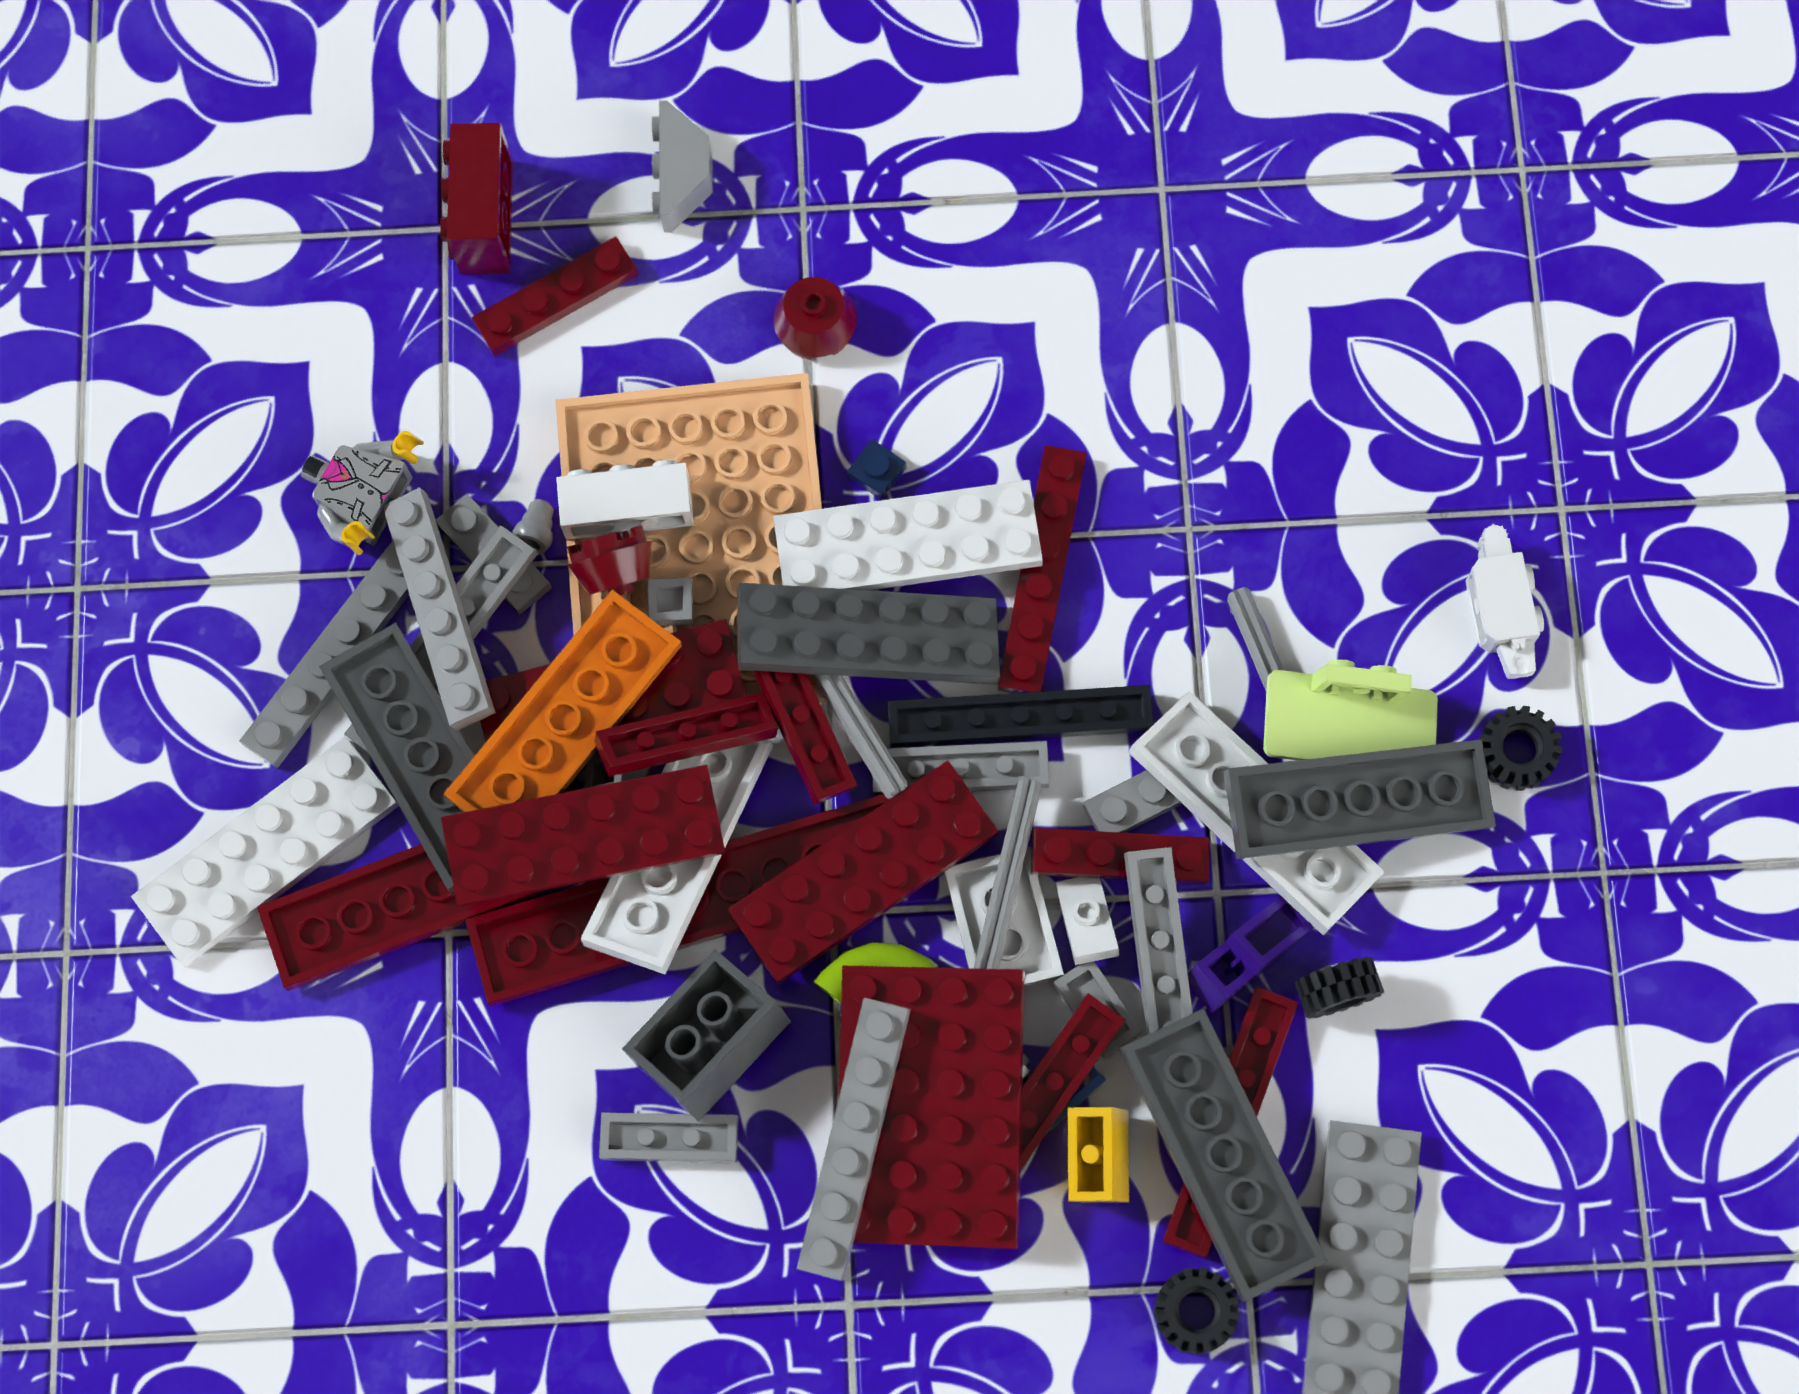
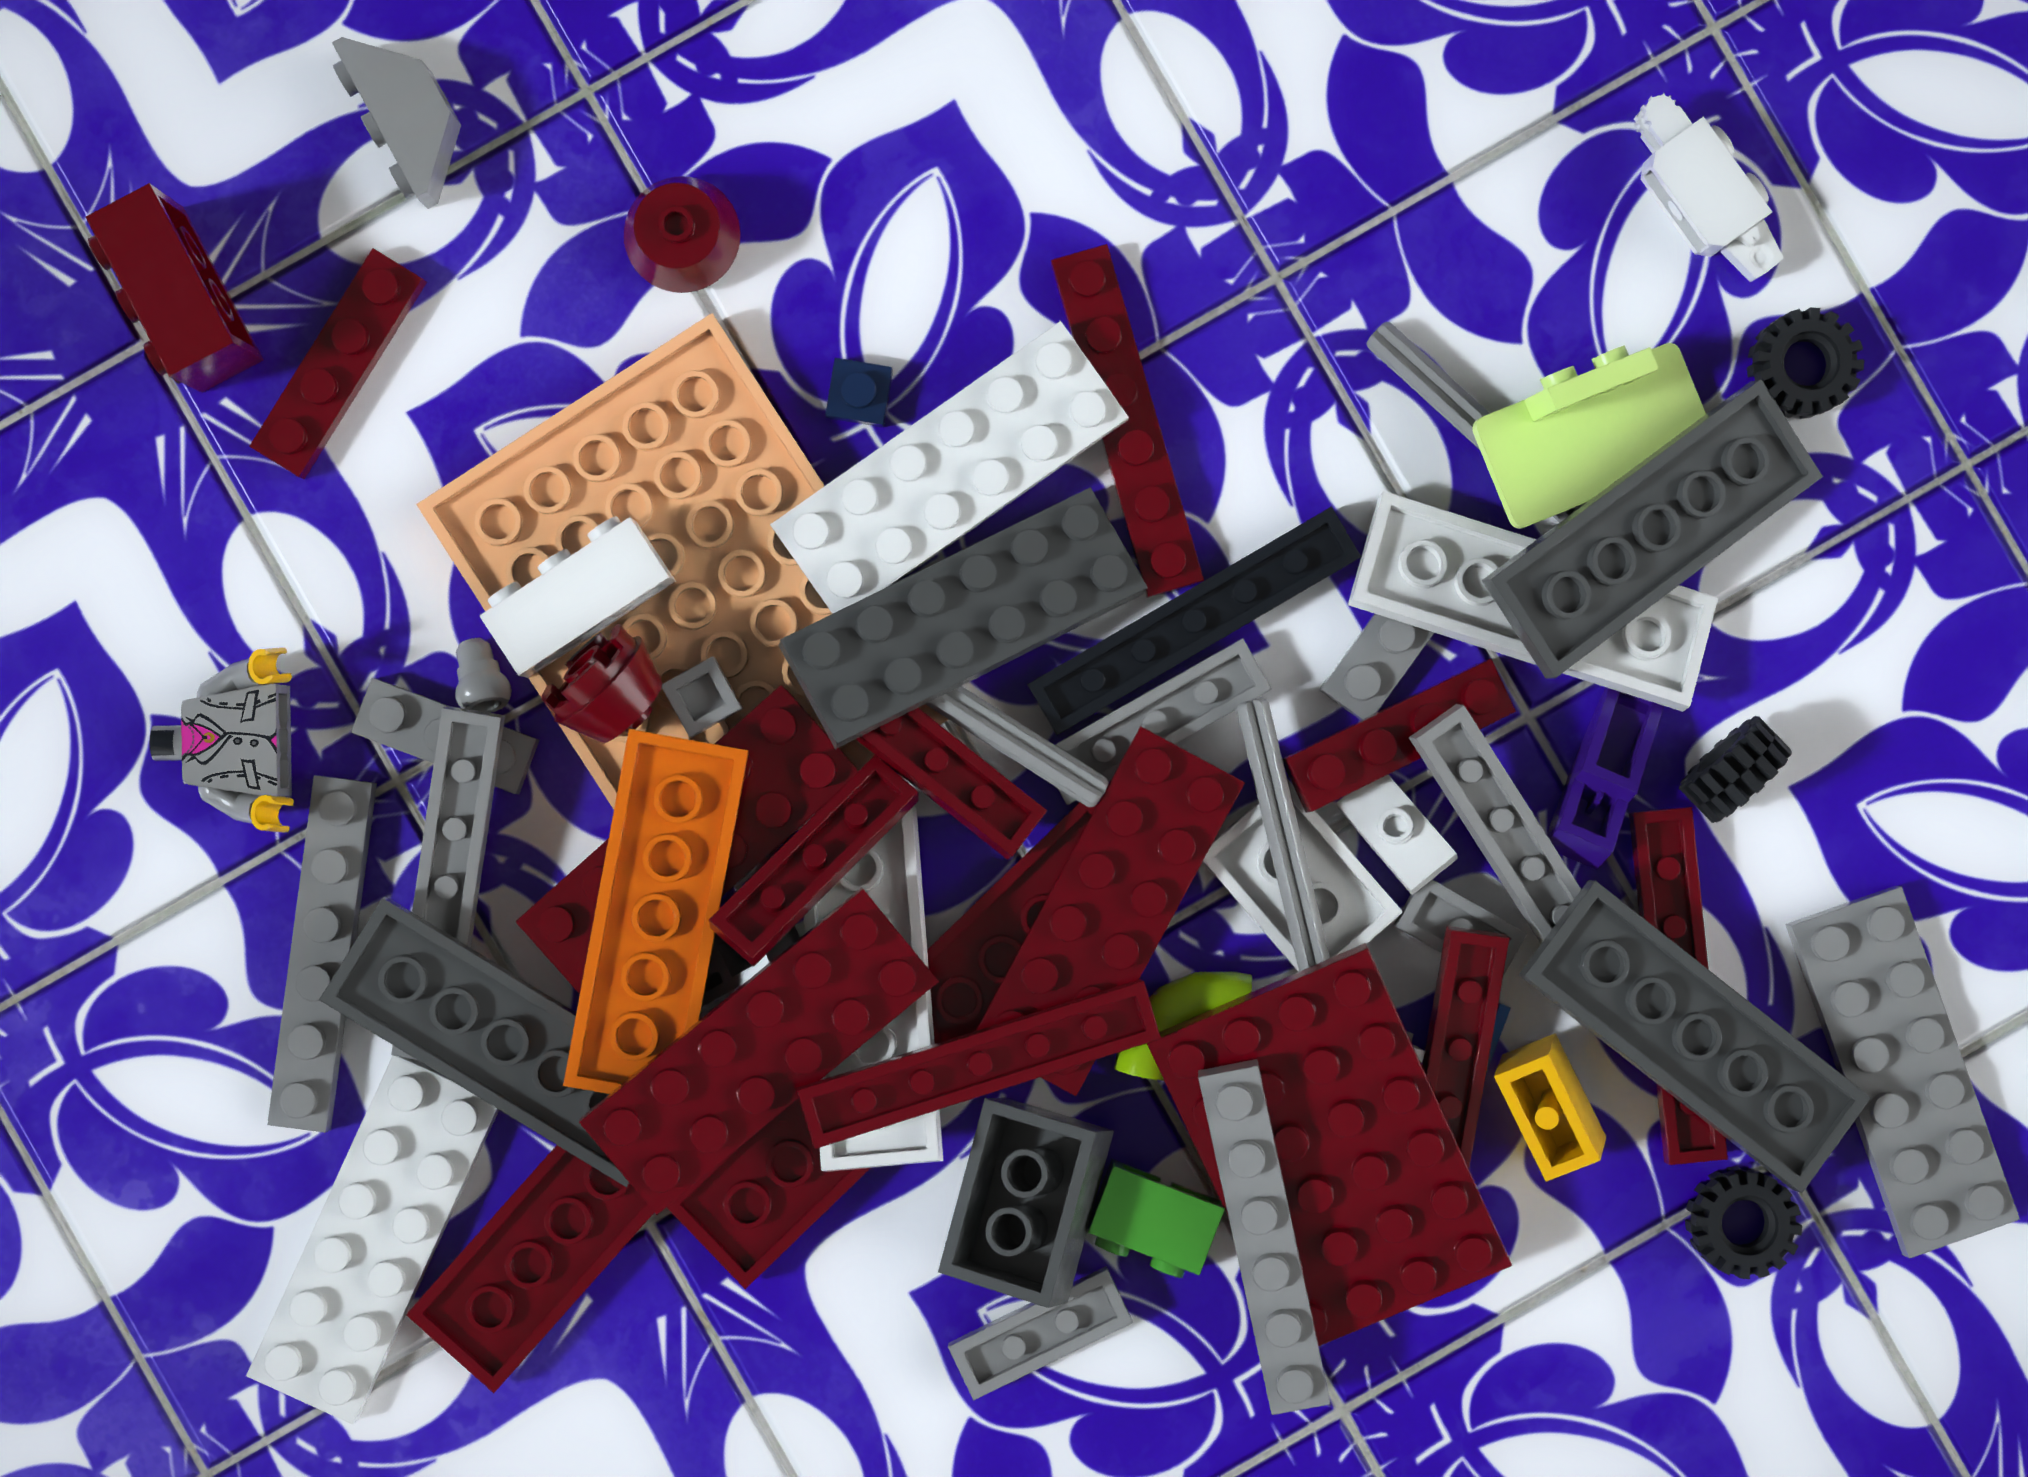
camera: 35 degrees left, 15 degrees up
light grey plate [383,487,496,731] -> none
none -> dark red plate [796,979,1161,1149]
none -> bright green piece [1088,1159,1225,1278]

